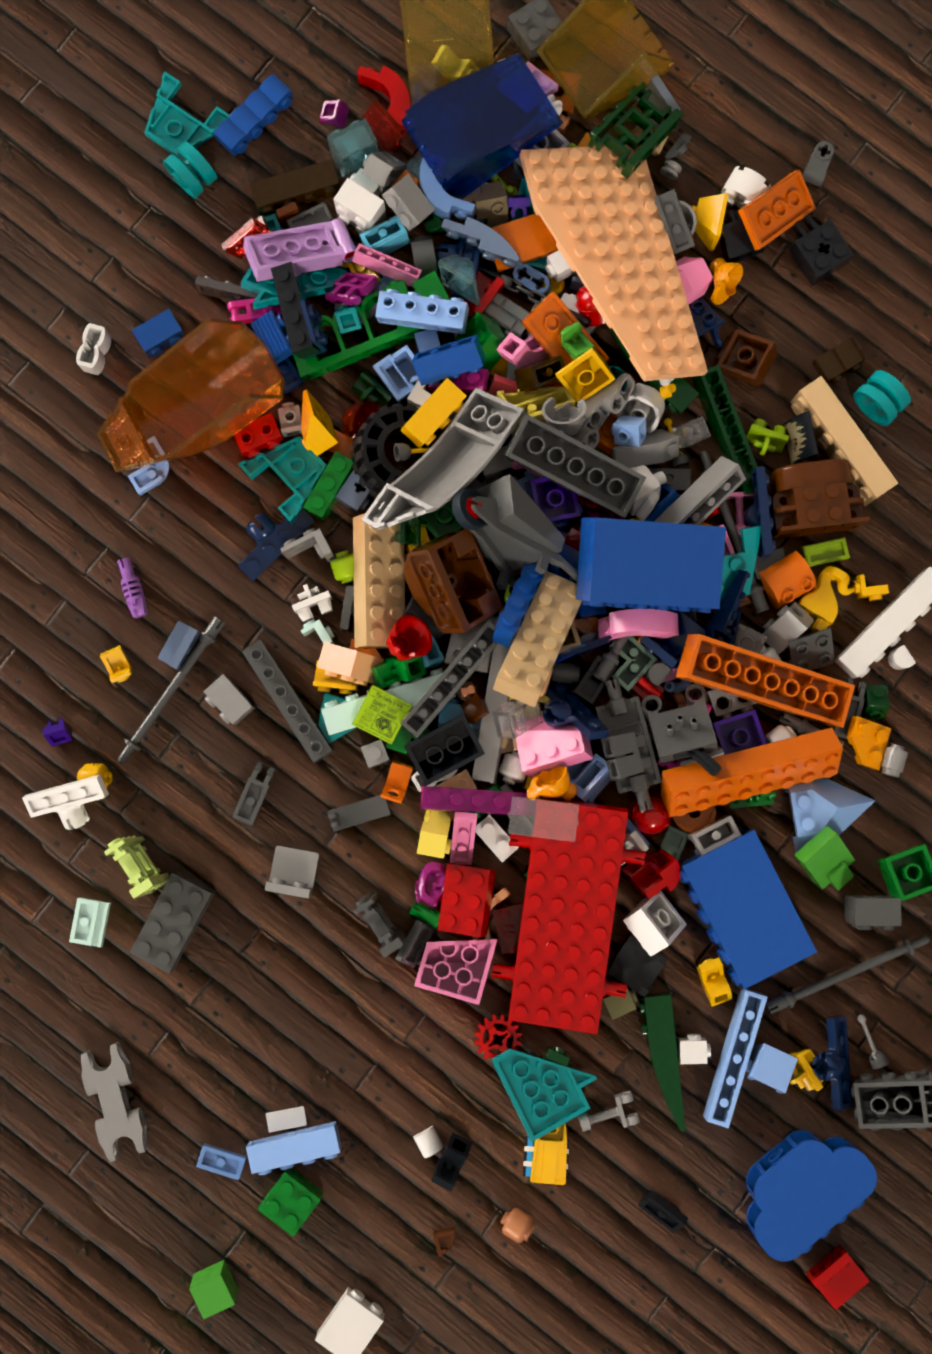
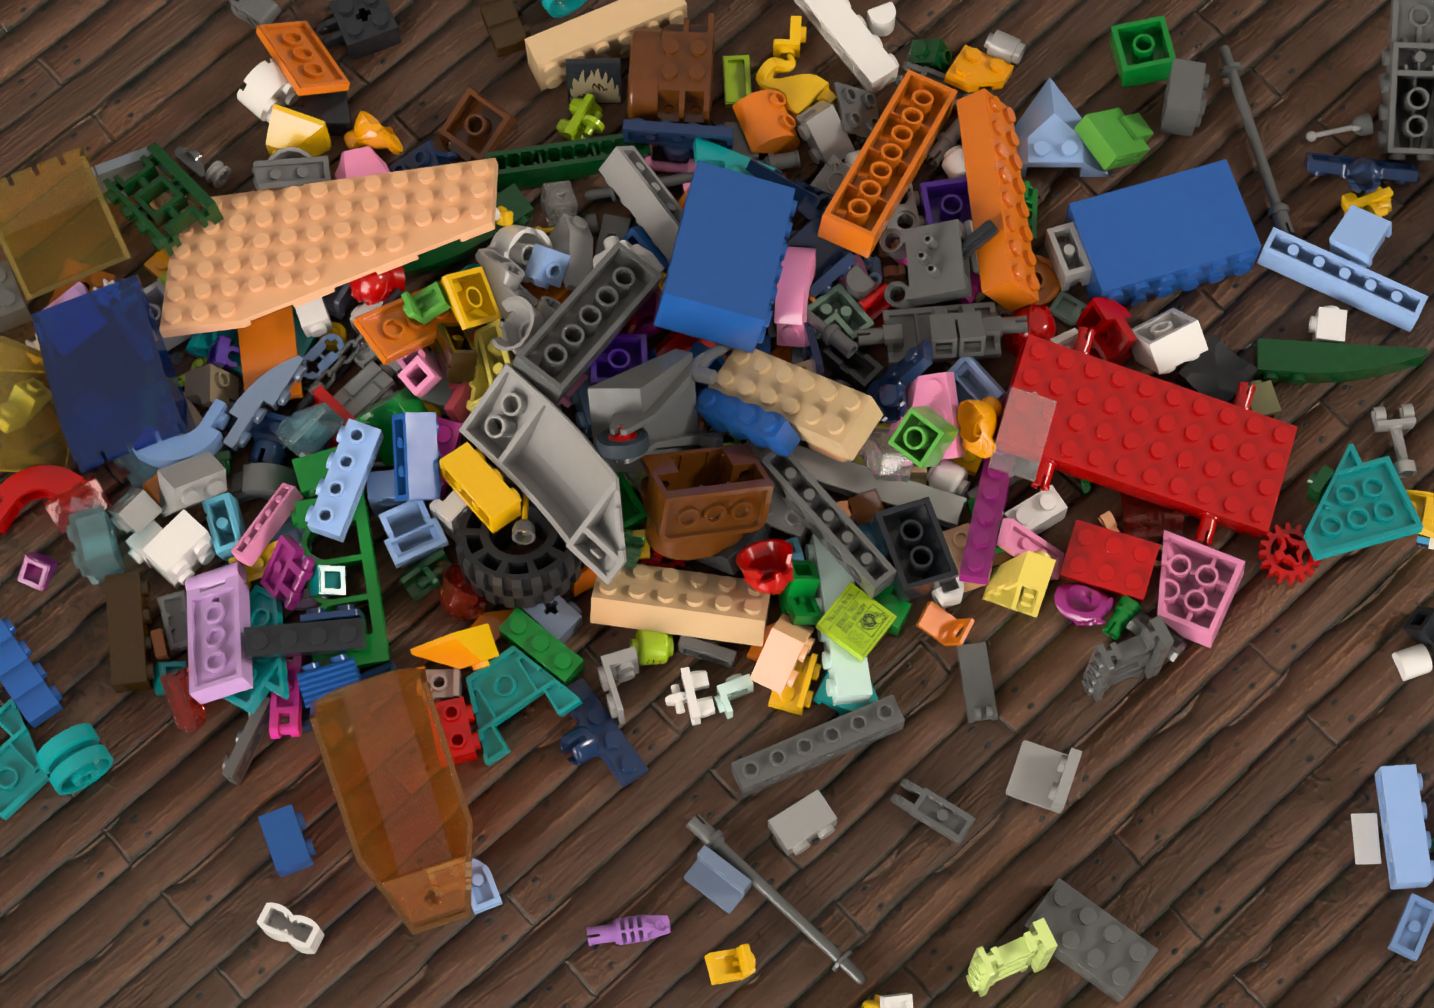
camera: 80 degrees left, 15 degrees down
light grey brick [361,739,390,768] -> none
yellow brick [696,957,732,1007] -> none
none -> bright green head [888,406,960,468]

